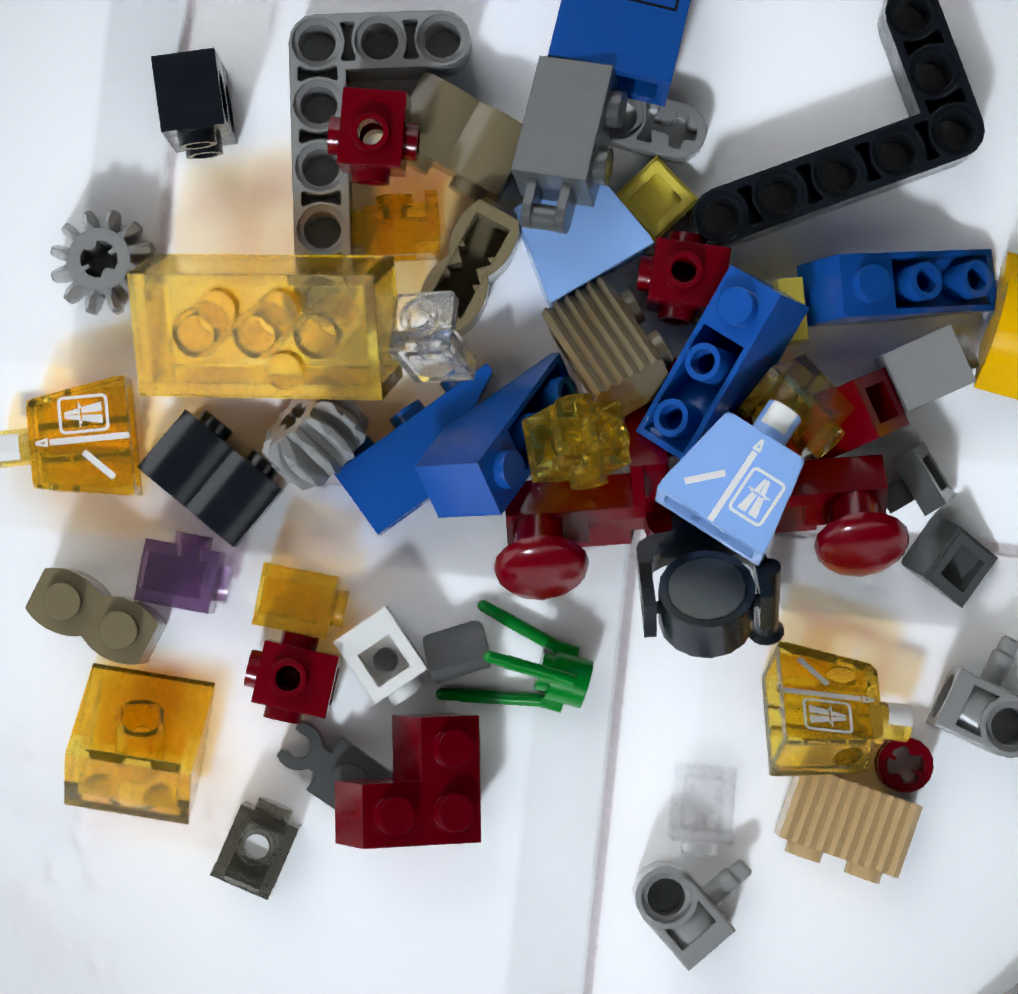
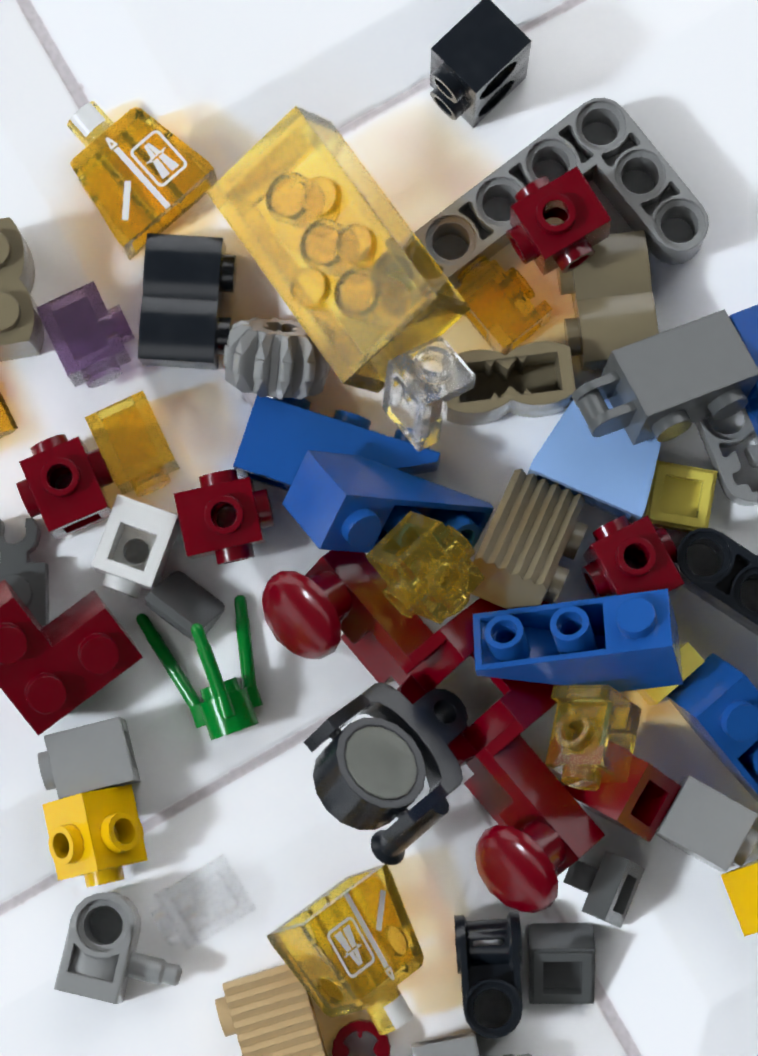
camera: 60 degrees right, 5 degrees down
light grey gear [50,210,157,316] -> none
light blue torso [655,399,805,566] -> none
none -> light grey brick [37,717,141,799]
none -> yellow brick [42,784,148,888]
none -> dark red brick [173,469,275,565]
none -> black piece [454,911,523,1039]

